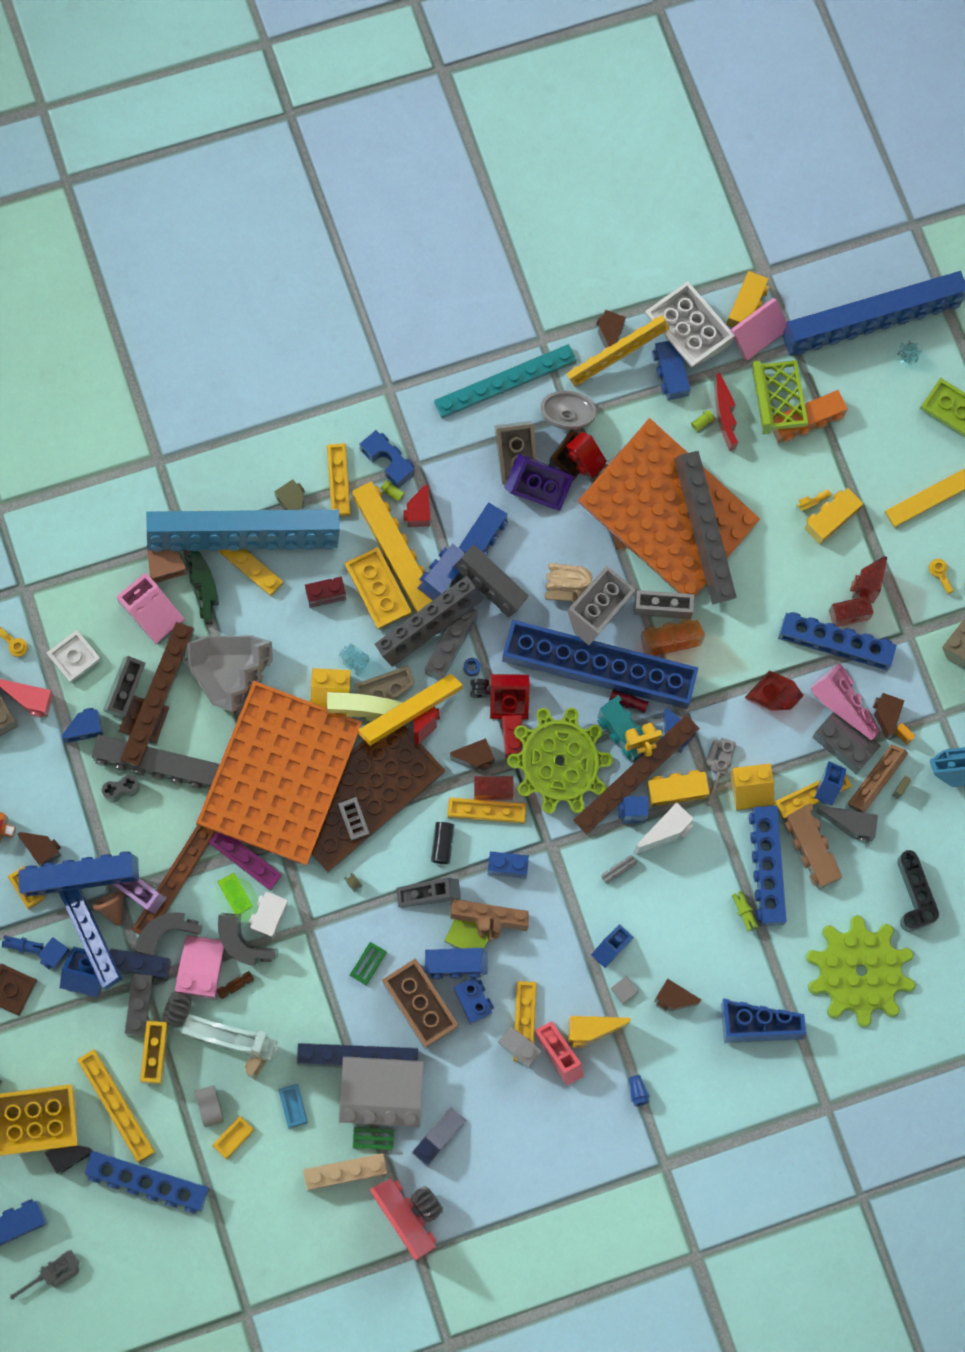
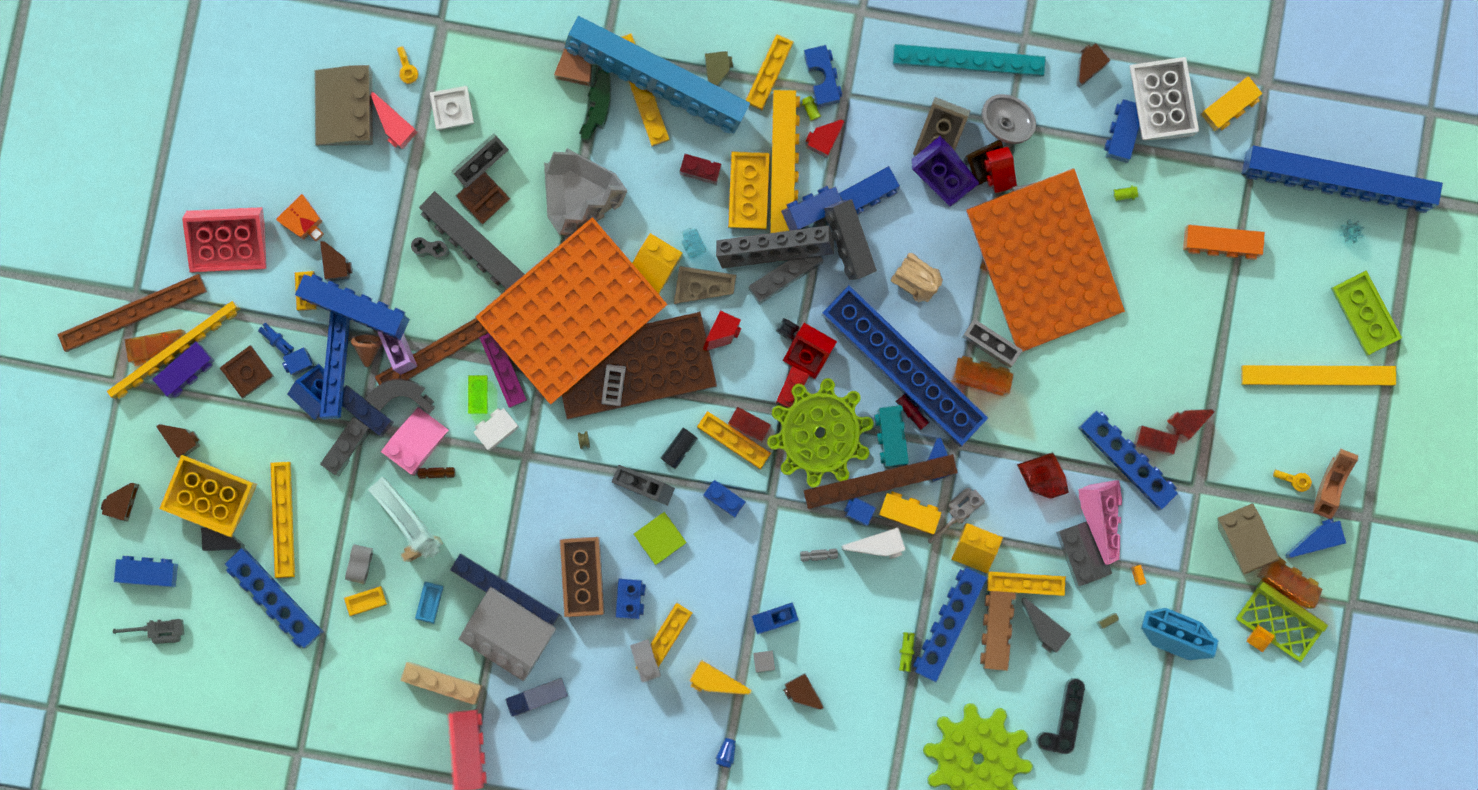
camera: 35 degrees right, 10 degrees up
blue slope [62,708,104,743] -> none
bright pink slope [116,573,185,644] -> none
reddish brown plate [120,622,195,768] -> none
yellow brick [140,1021,169,1085] -> none
dark grey gear [163,992,191,1027] -> none
dark grey arch [218,913,278,966] -> none
yellowish green slope [327,692,403,721] -> none
green tile [349,942,387,986] -> none
green tile [352,1127,394,1150] -> none
yellow tile [358,674,463,746] -> none
dark grey gear [411,1186,443,1222] -> none
blue brick [425,948,488,979] -> none
reddish brown slope [450,738,495,771] -> none
medium nougat plate [450,899,529,941] -> none
blue bush [463,658,481,677] -> none
coral slope [535,1021,584,1086] -> none
yellow plate [566,315,671,387] -> none
light grey slope [567,566,636,645] -> none
yellow hips [625,722,662,757] -> none
dark grey brick [674,451,737,605] -> none
red slope [715,373,738,452] -> none
blue wedge [721,998,806,1043] -> none
bright pink tile [731,298,787,361] -> none
lime fence [752,360,808,434] -> none
yellow plate [796,489,831,511] -> none
yellow brick [805,488,864,544] -> none
blue slope [814,761,846,806] -> none
medium nougat plate [847,744,908,813] -> none
reddish brown slope [872,693,905,740] -> none
yellow plate [928,558,954,595] -> none

